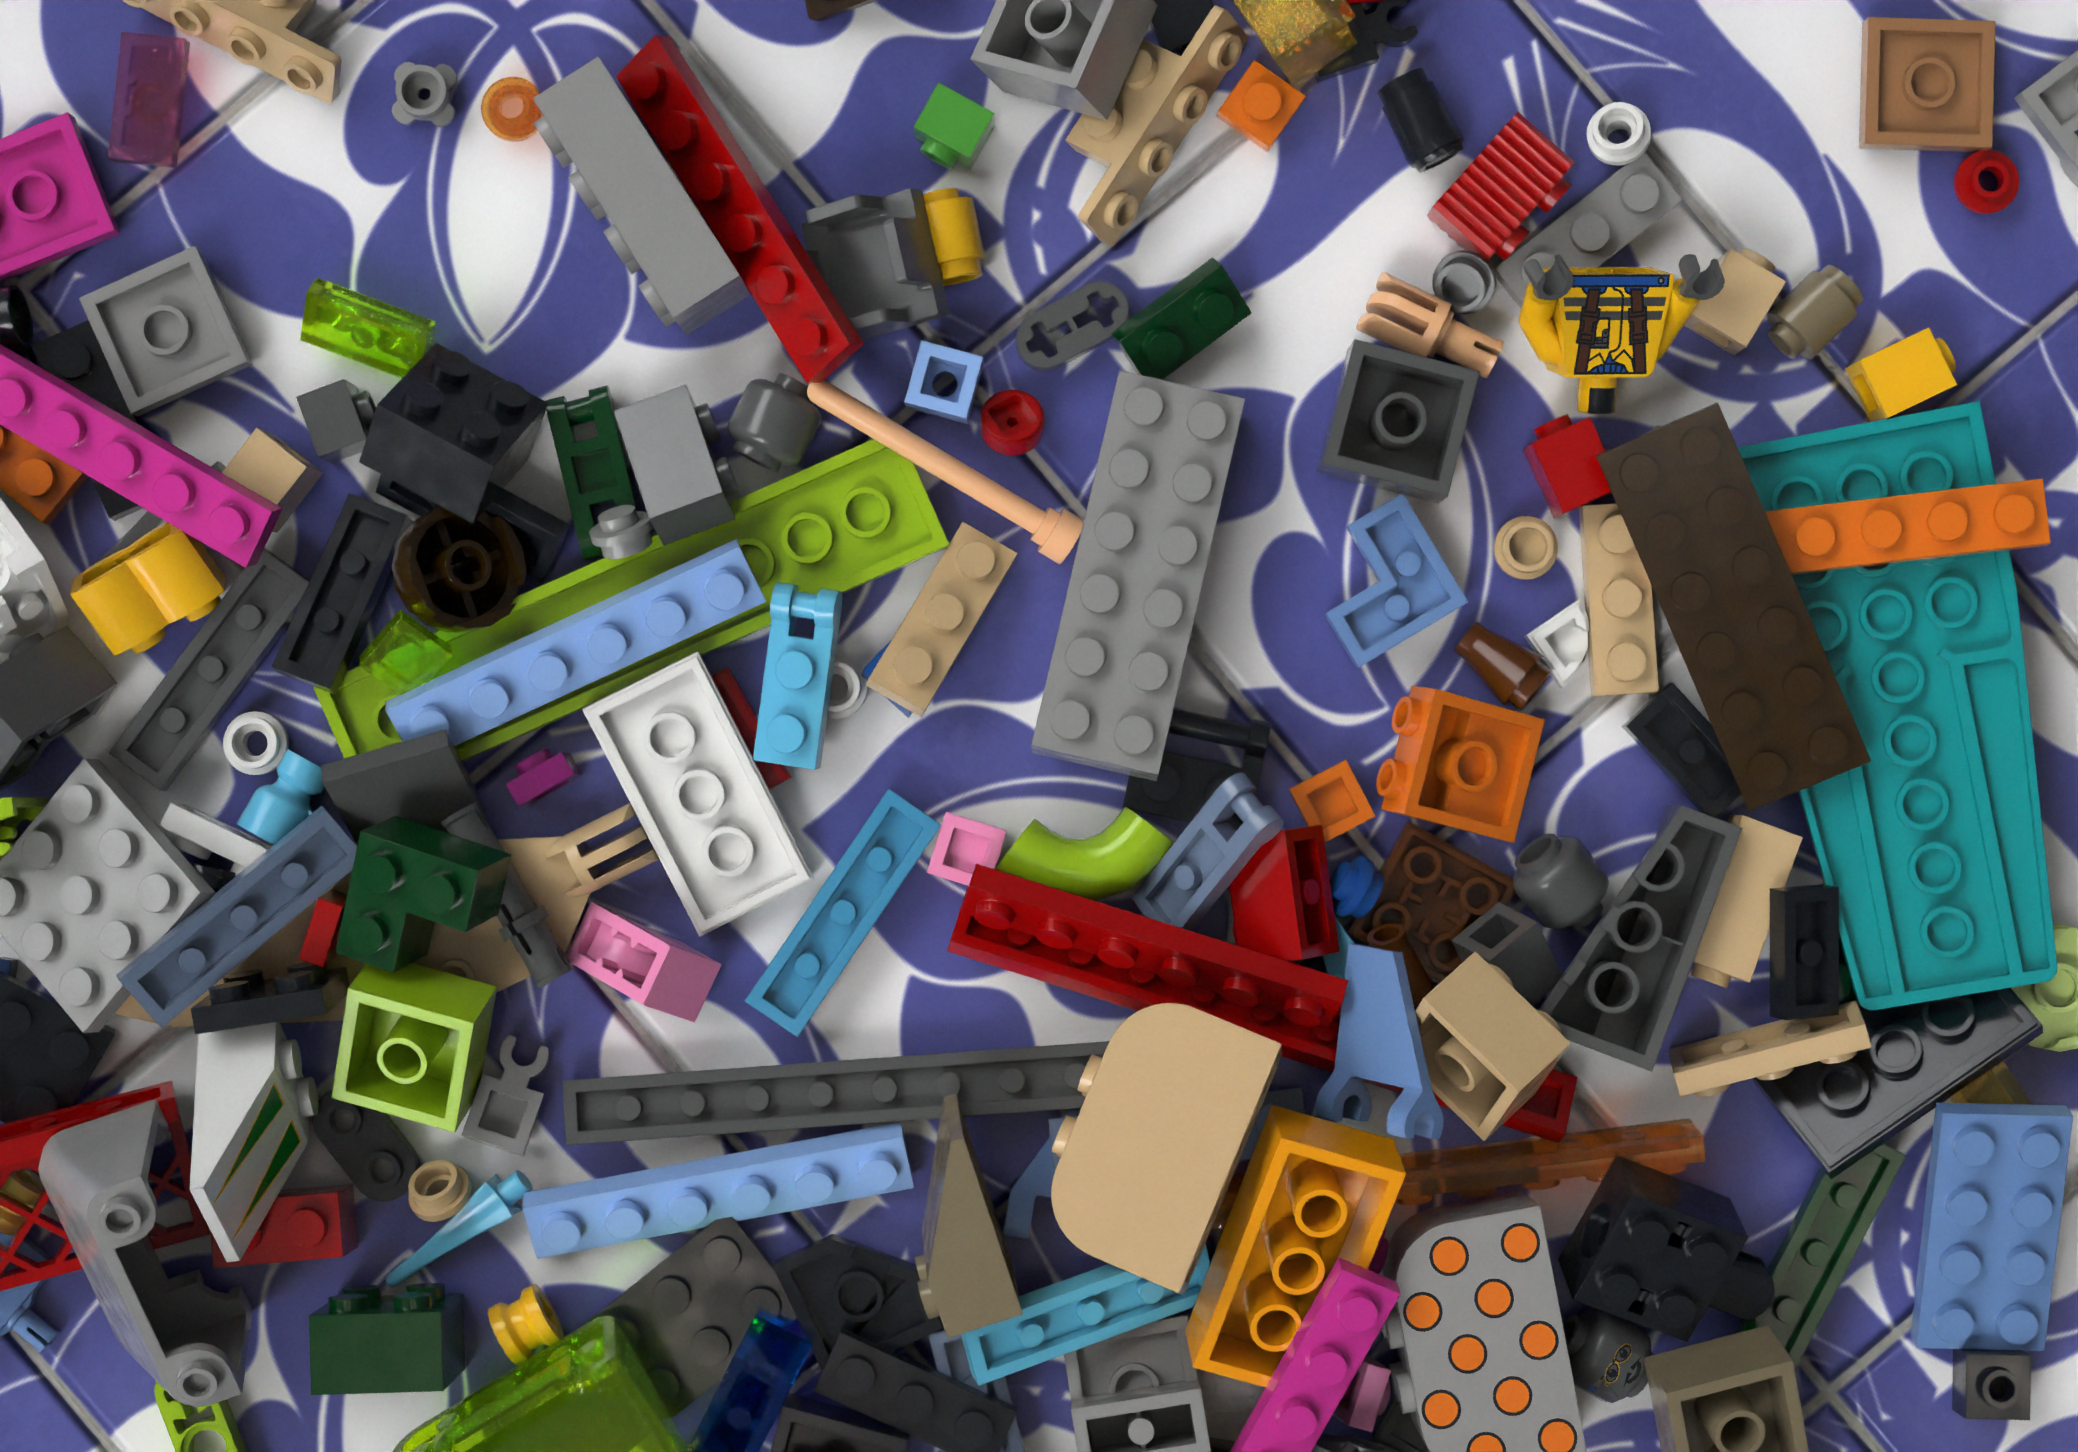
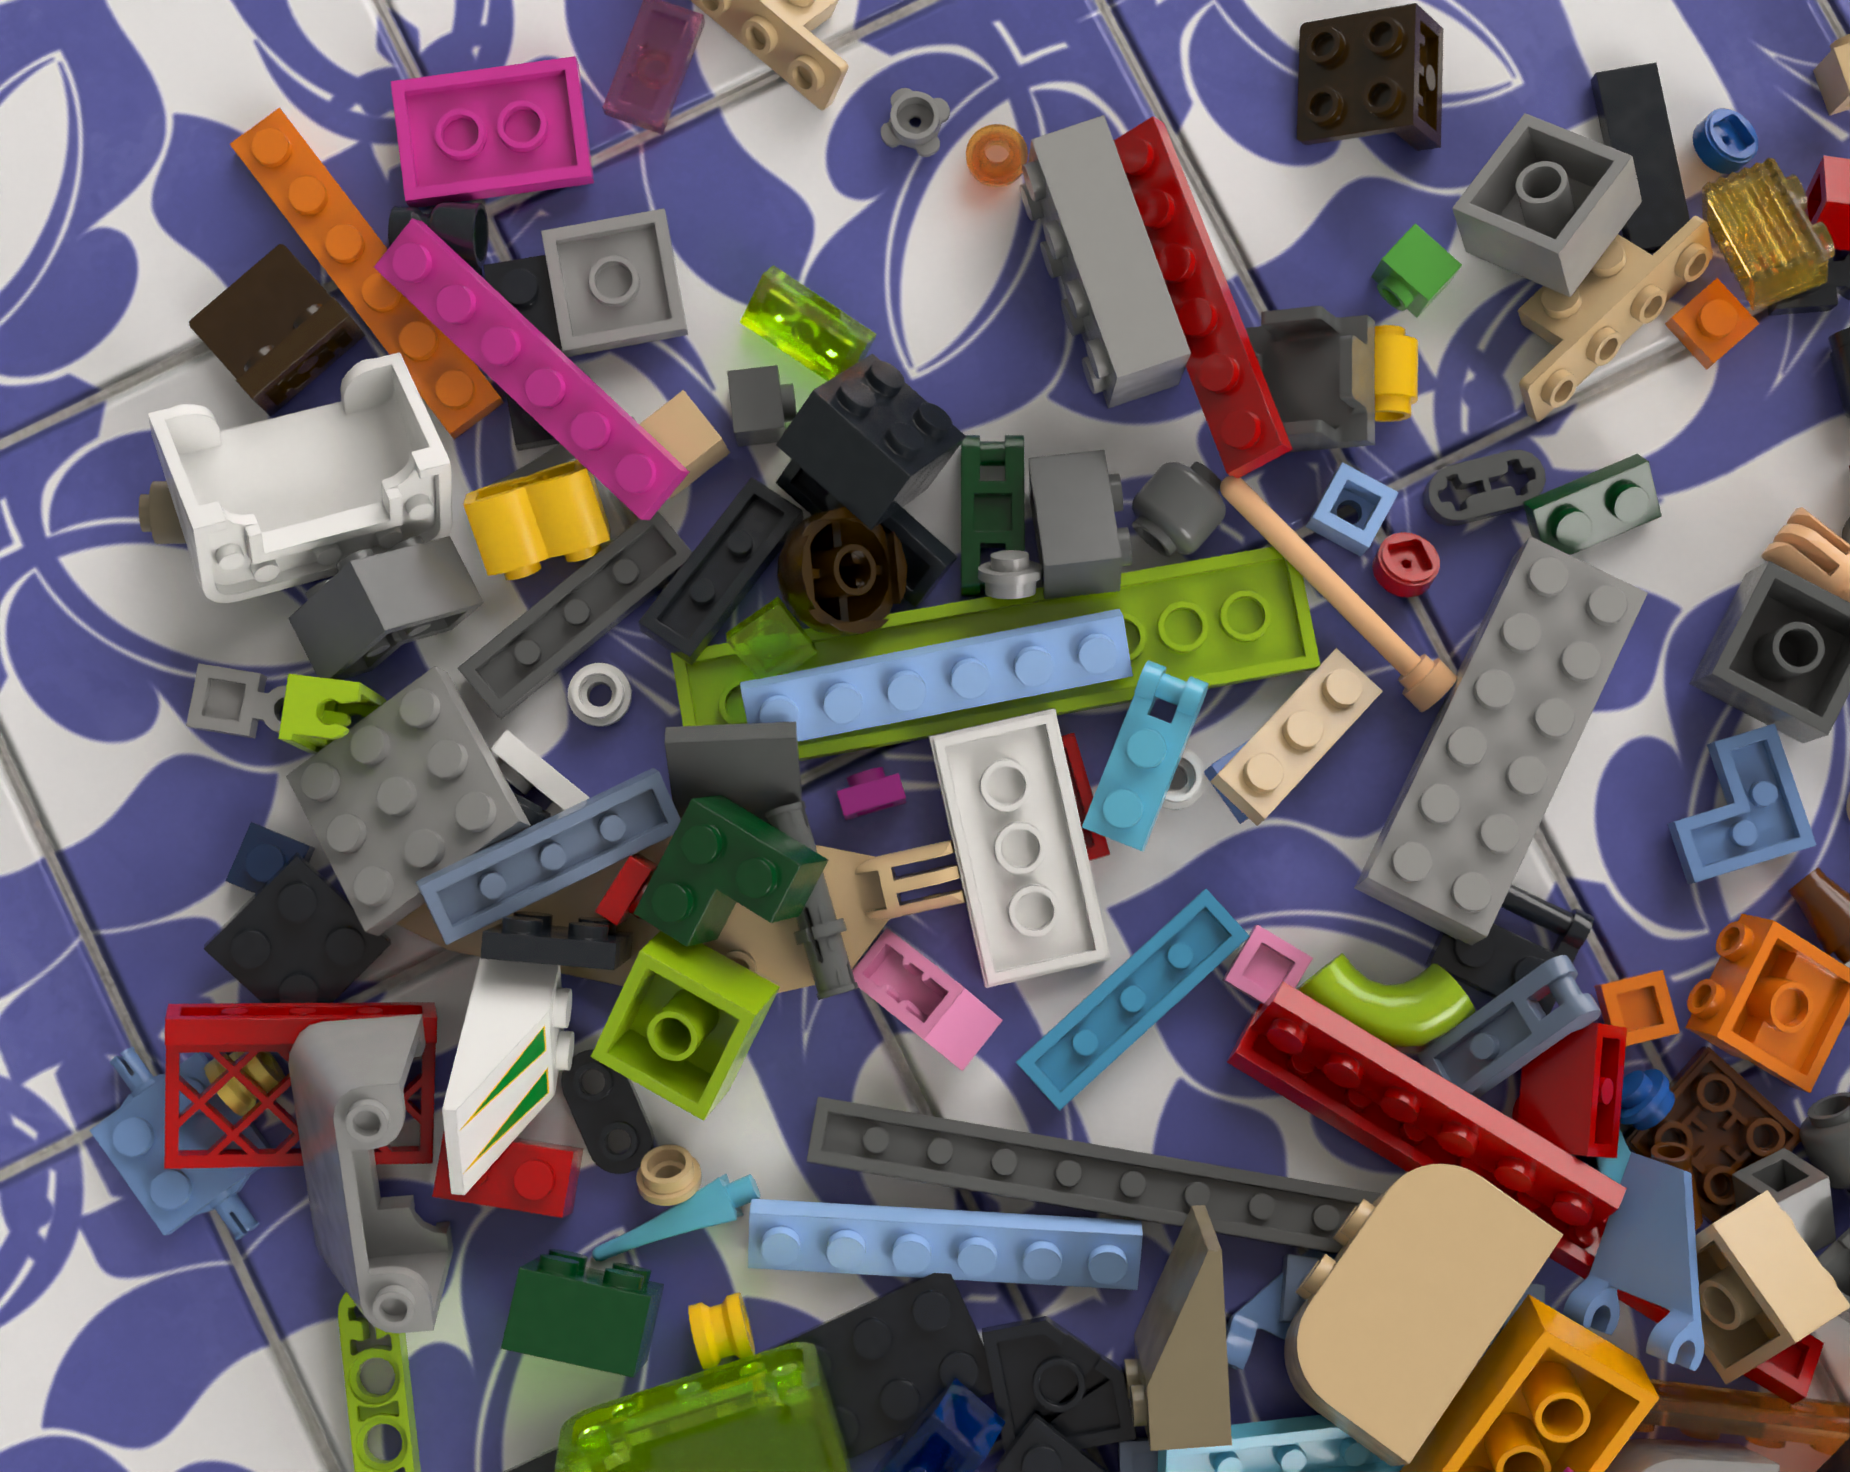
camera: 15 degrees right, 5 degrees down
medium azure piece [236,749,325,845] -> none
light grey plate [462,1035,549,1157] -> none

